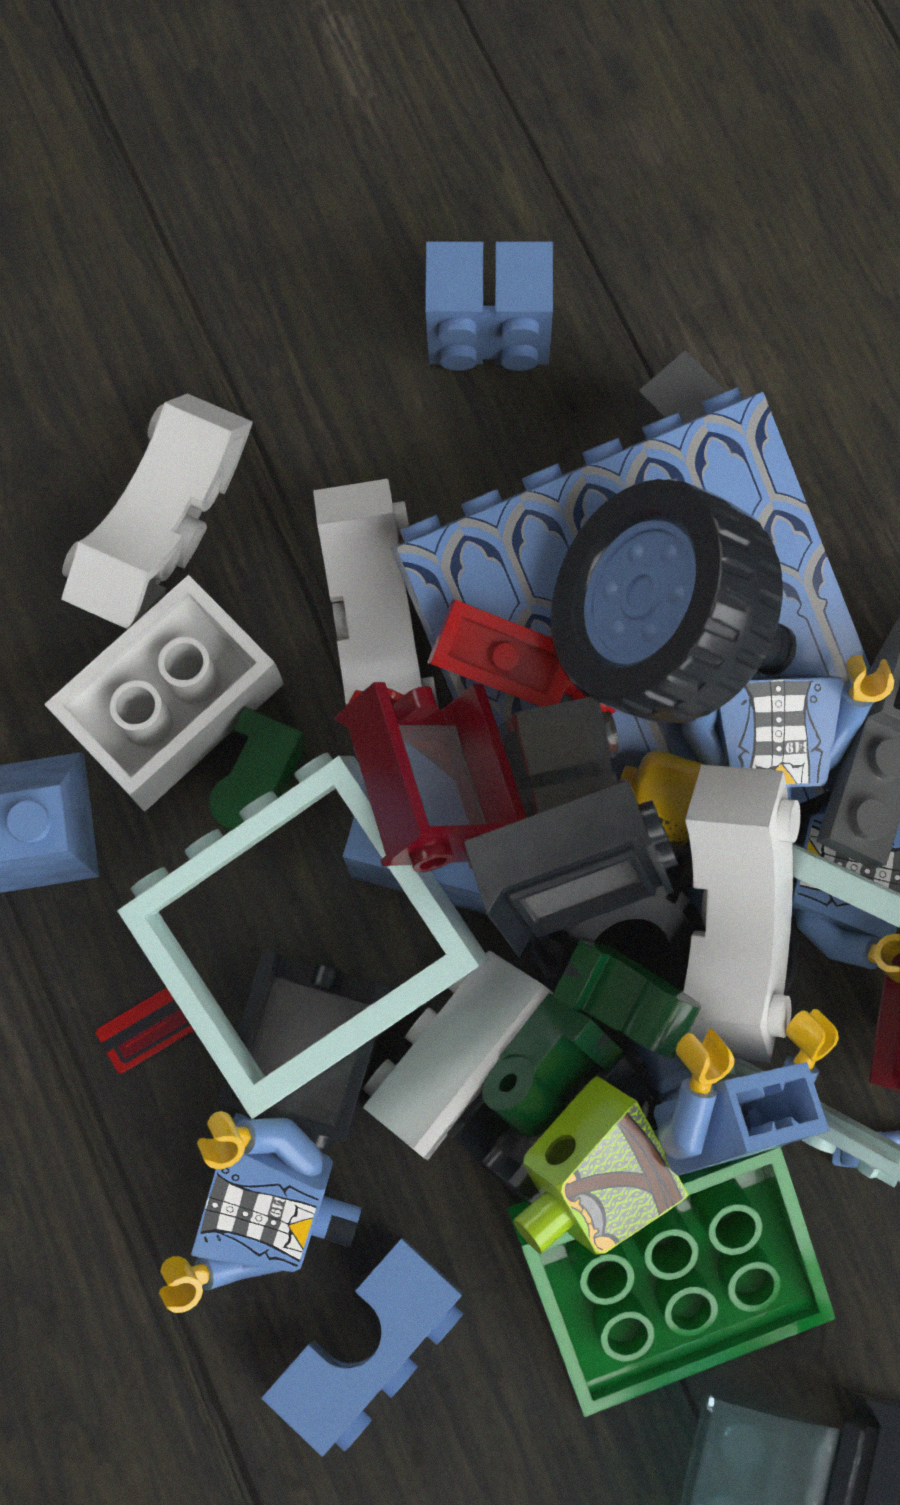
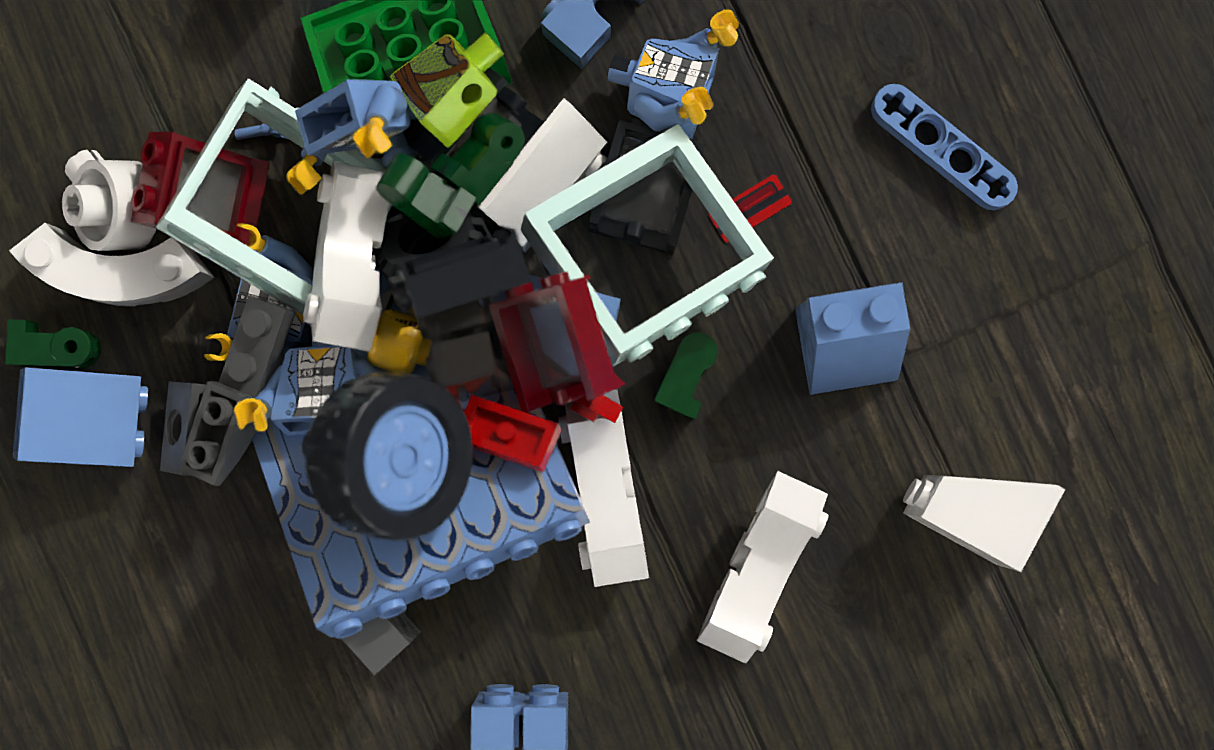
camera: 175 degrees right, 10 degrees up
white slope [44,575,284,812] -> none

